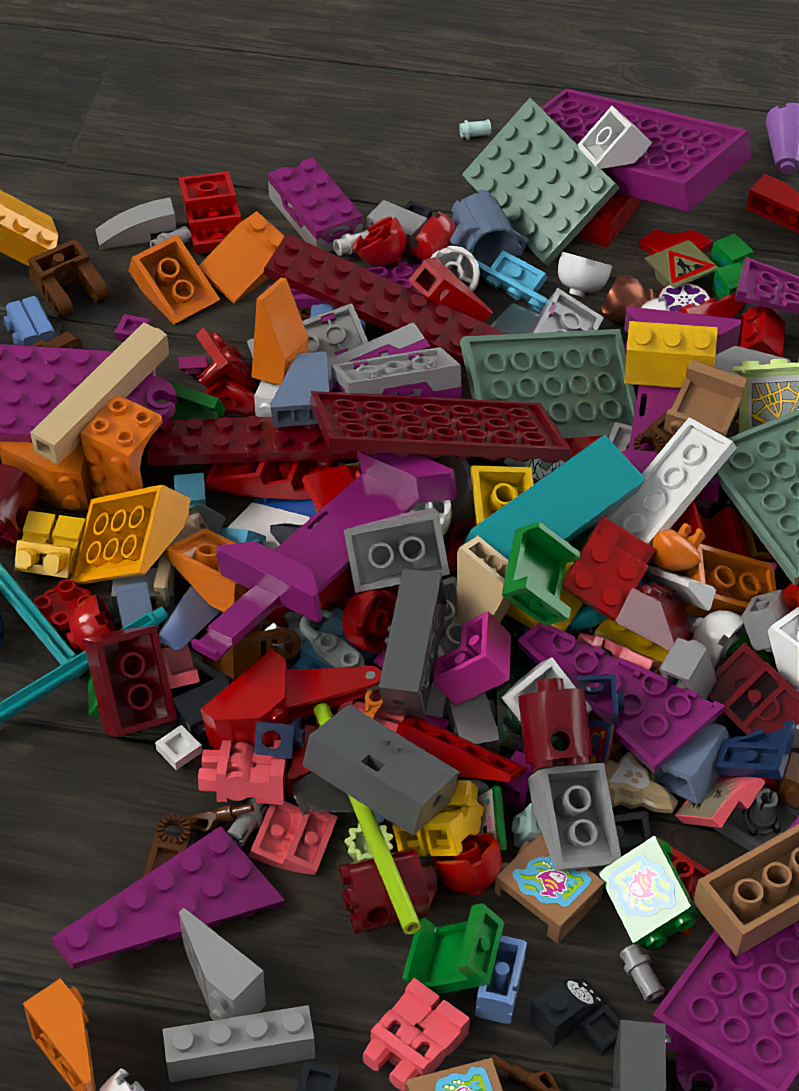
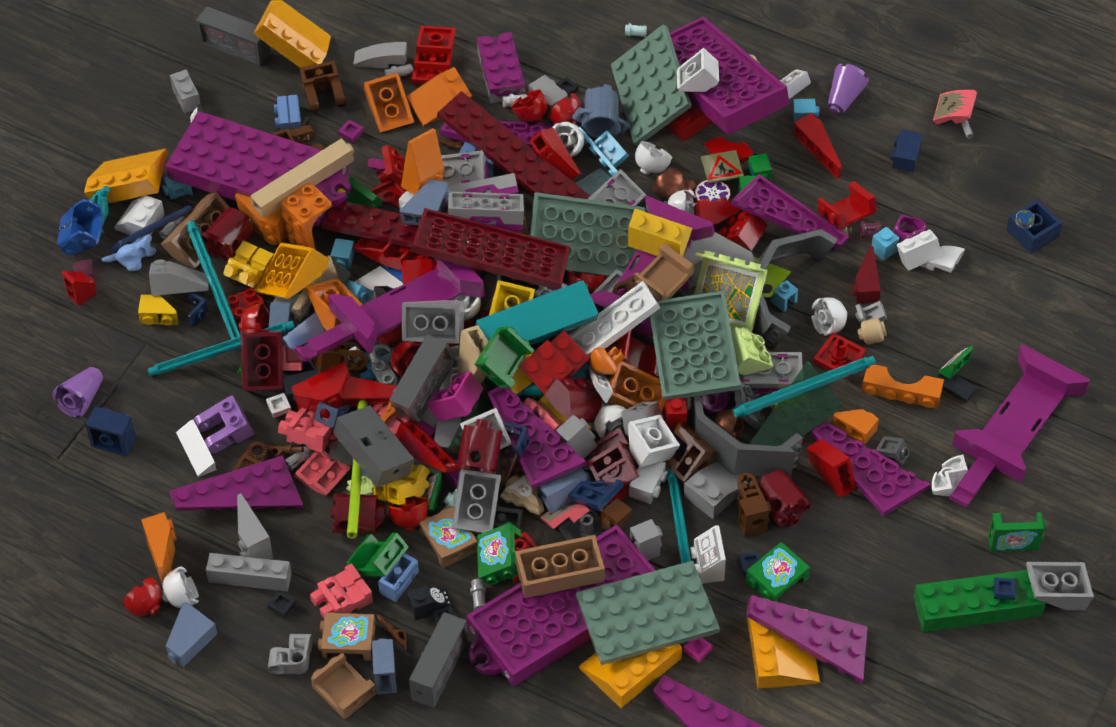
camera: 20 degrees right, 5 degrees up
none -> white slope [176,420,216,477]
none -> medium lavender brick [194,395,255,453]
none -> medium azure brick [793,99,819,124]

